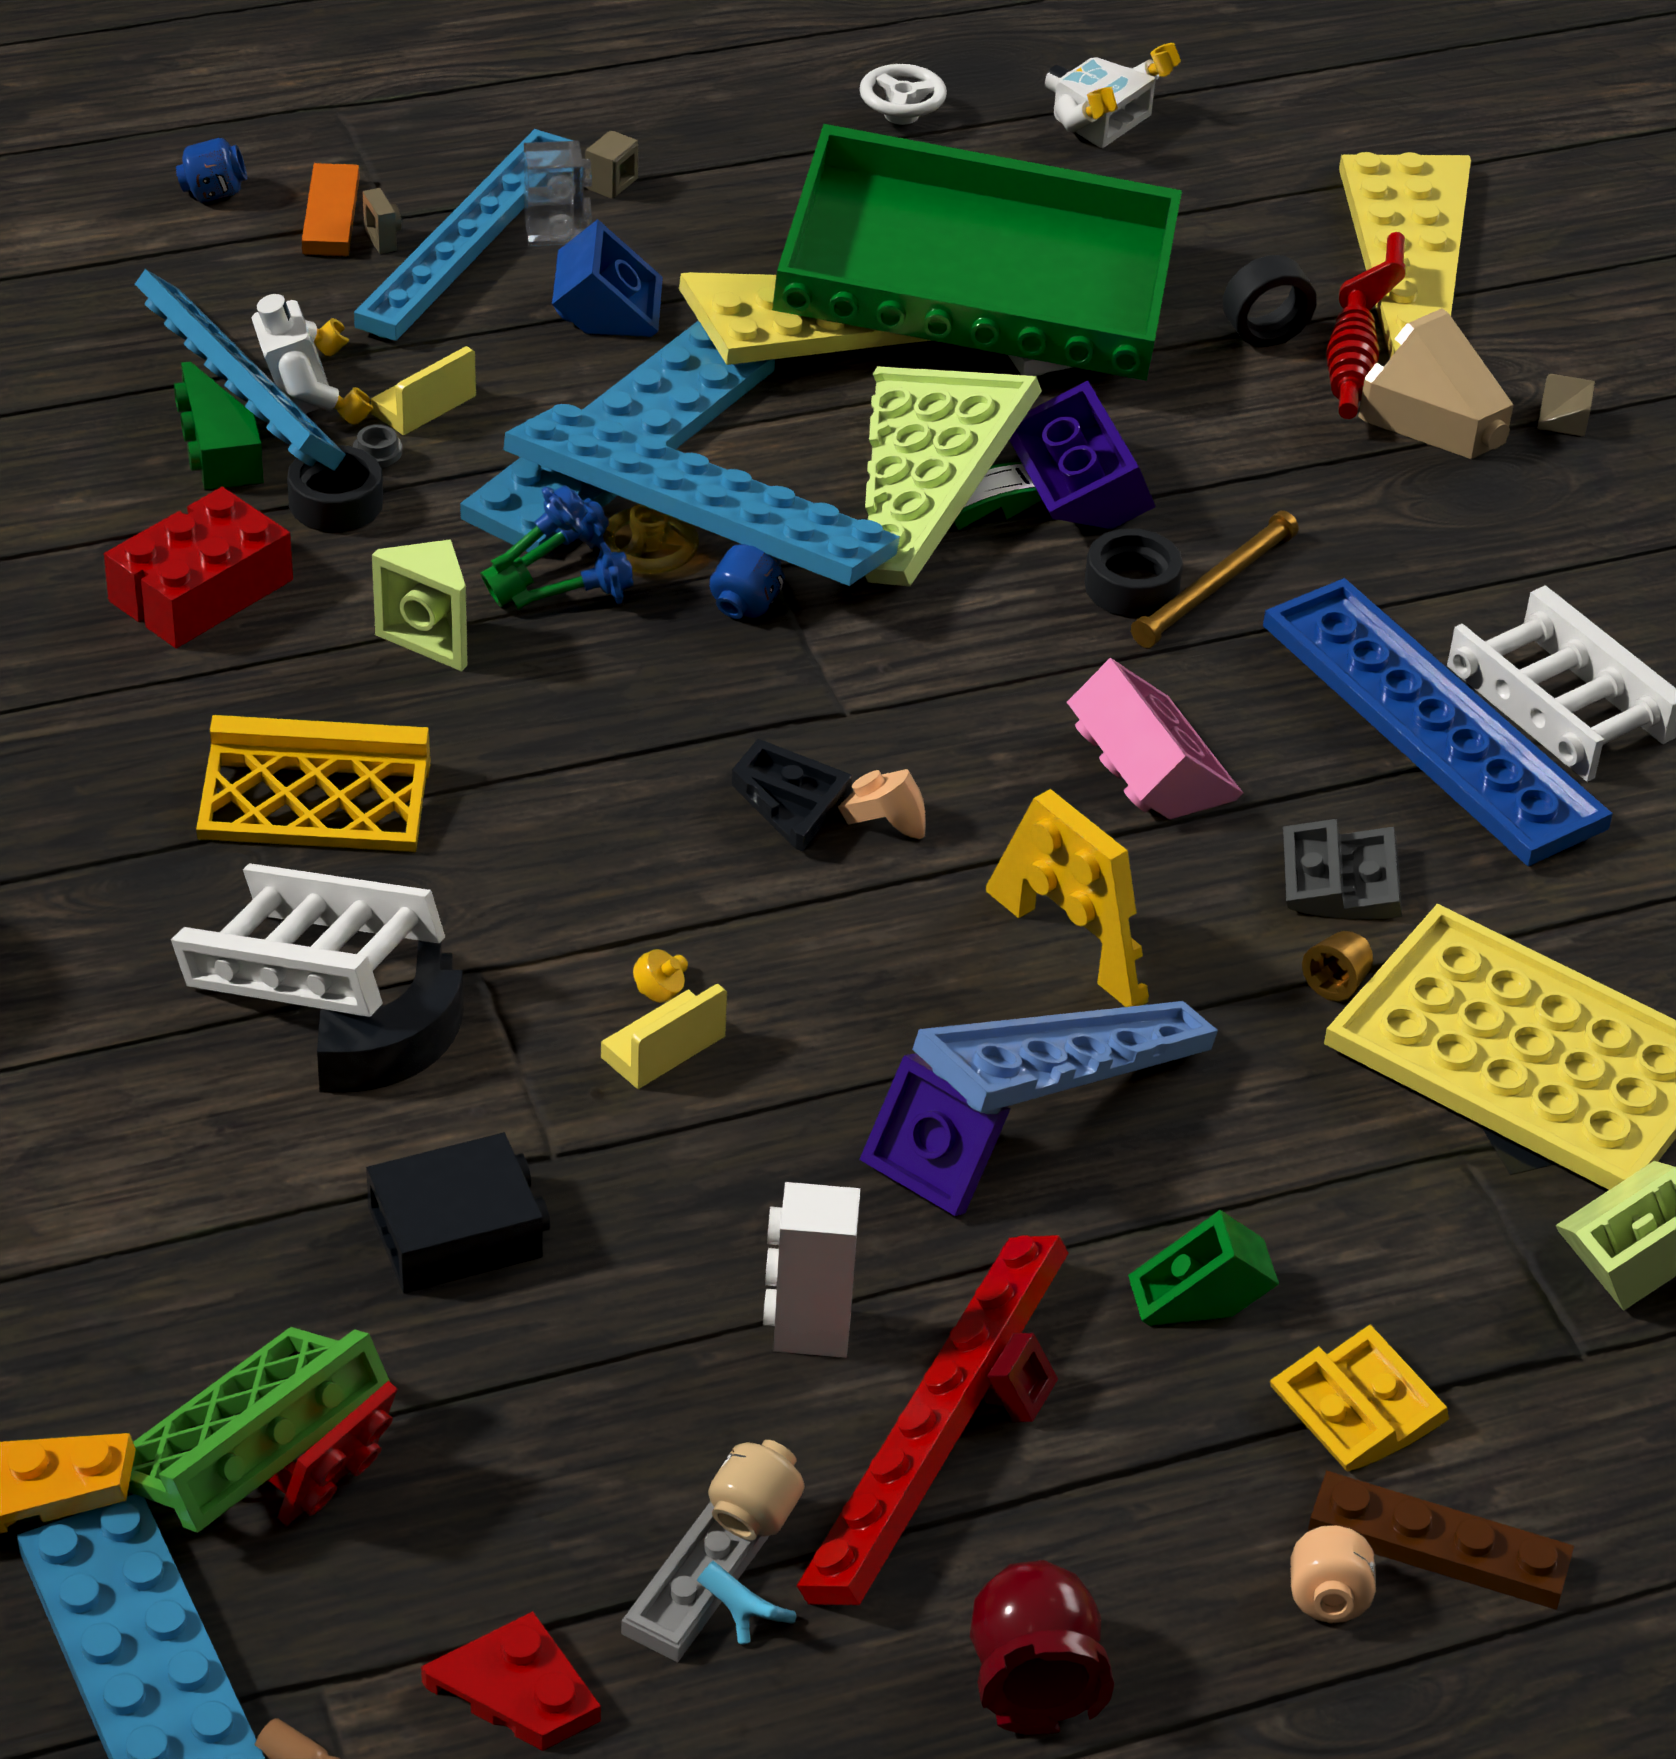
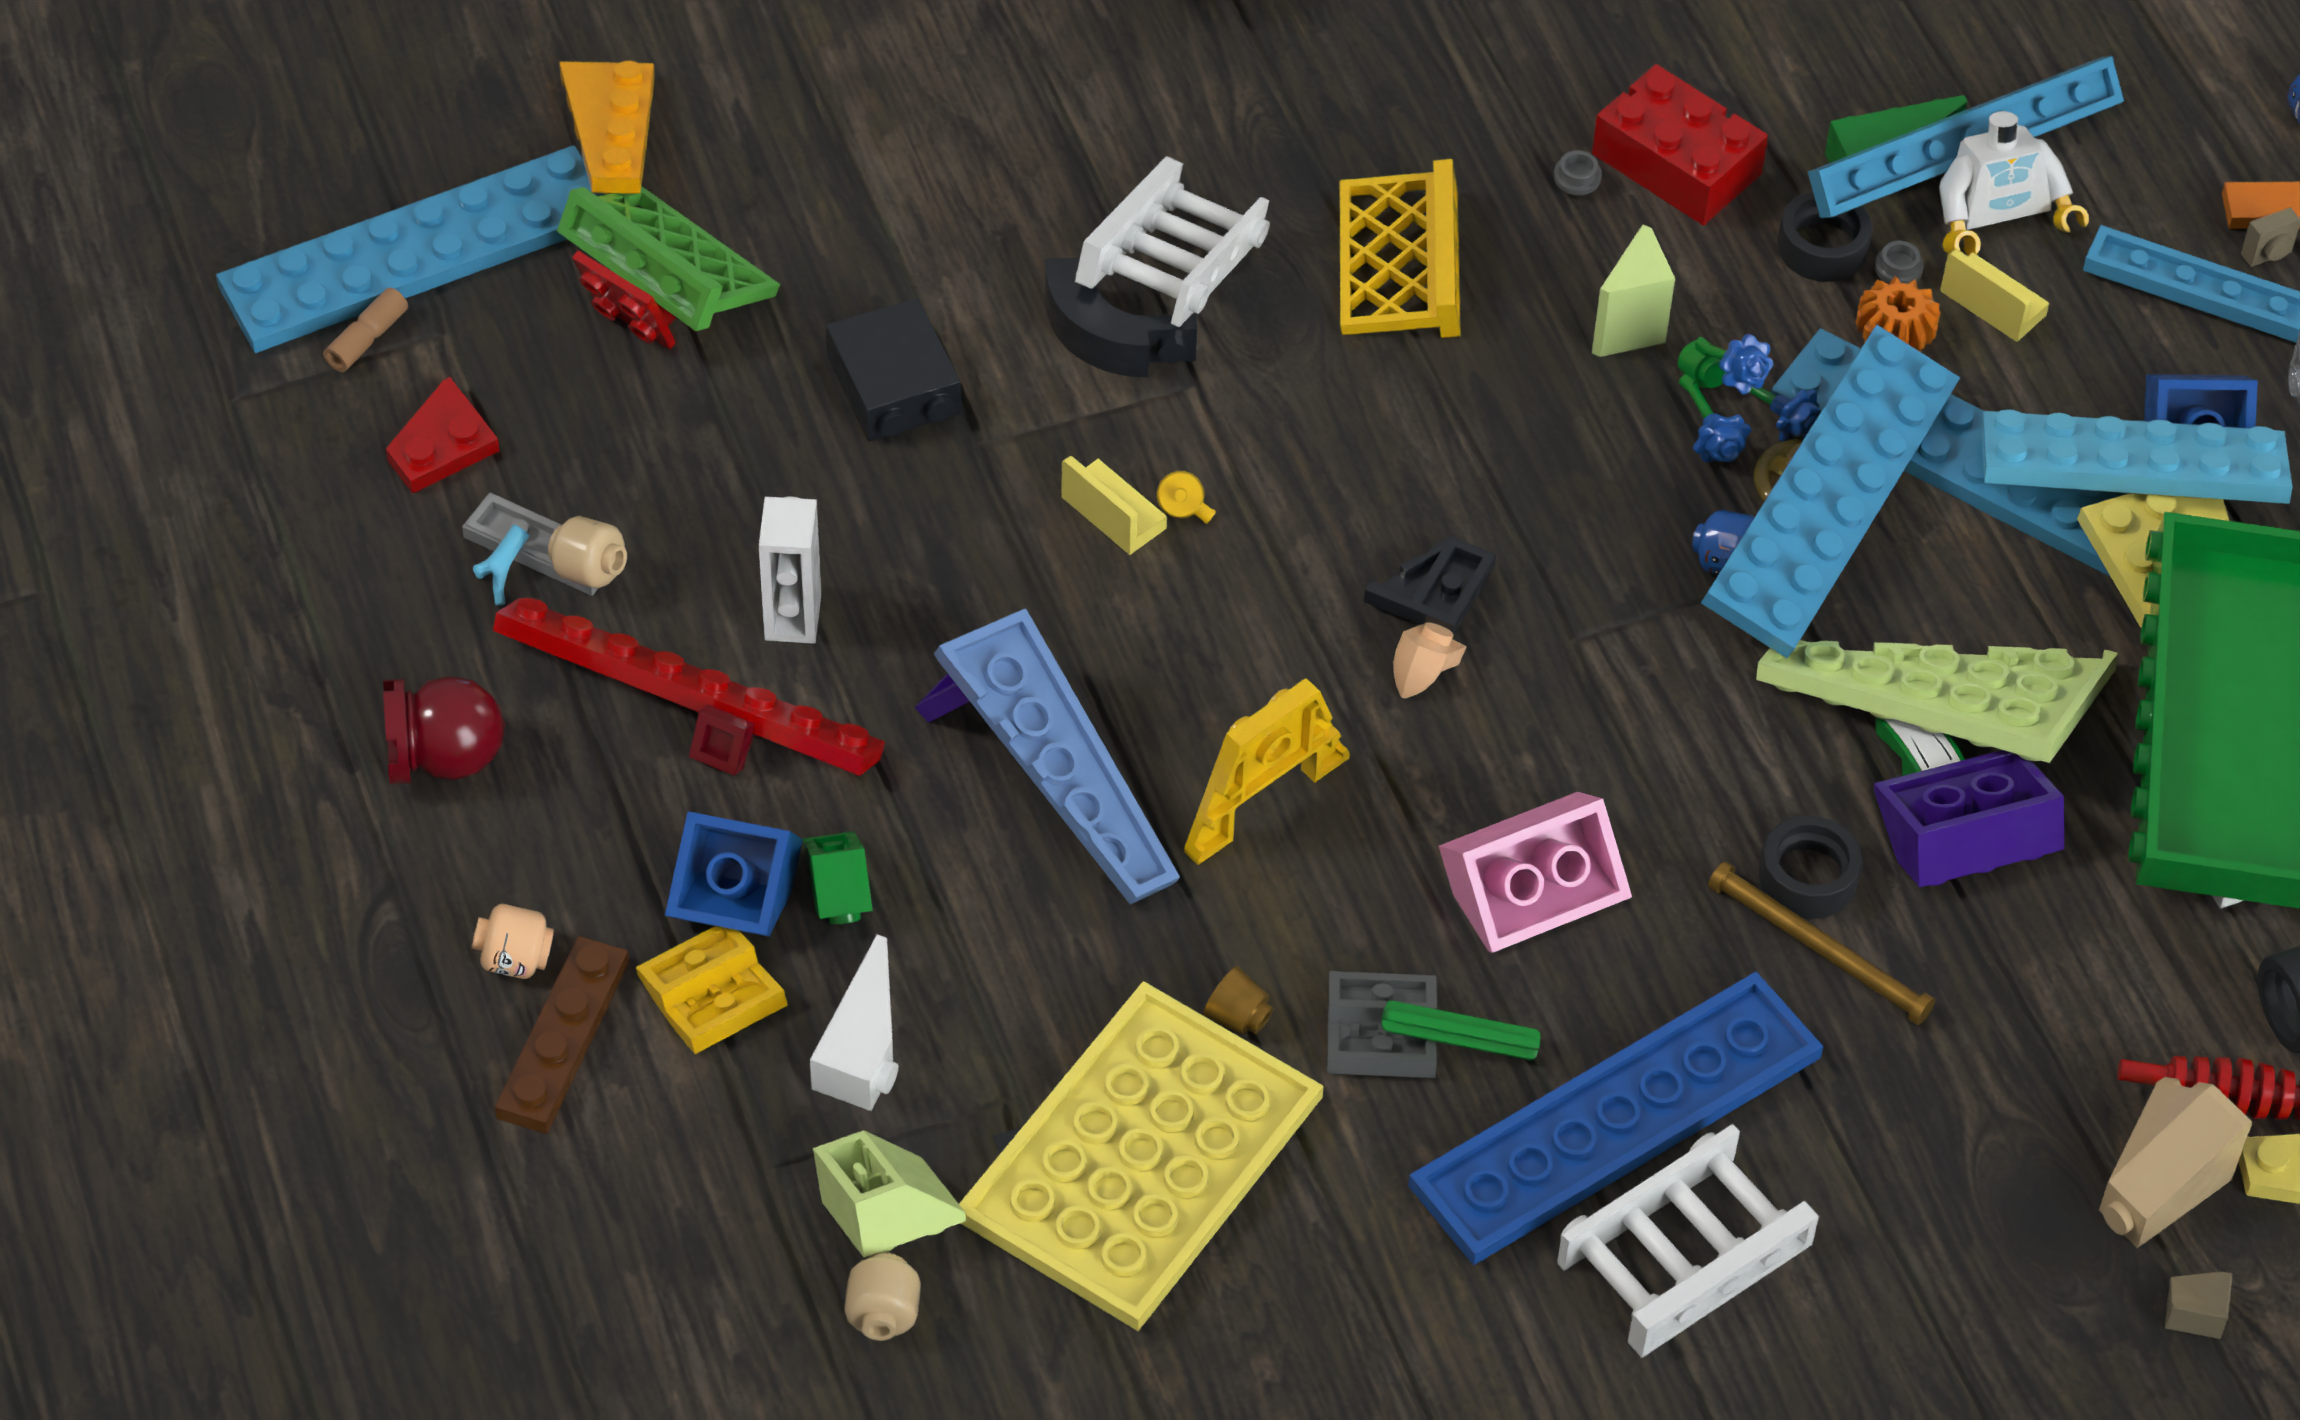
camera: 90 degrees right, 10 degrees up
none -> blue slope [665,811,803,937]
none -> white slope [810,935,898,1111]
none -> green axle [1381,1000,1541,1061]
none -> dark grey plate [1554,150,1602,195]
none -> orange gear [1856,275,1940,352]
none -> medium azure plate [1981,410,2292,504]

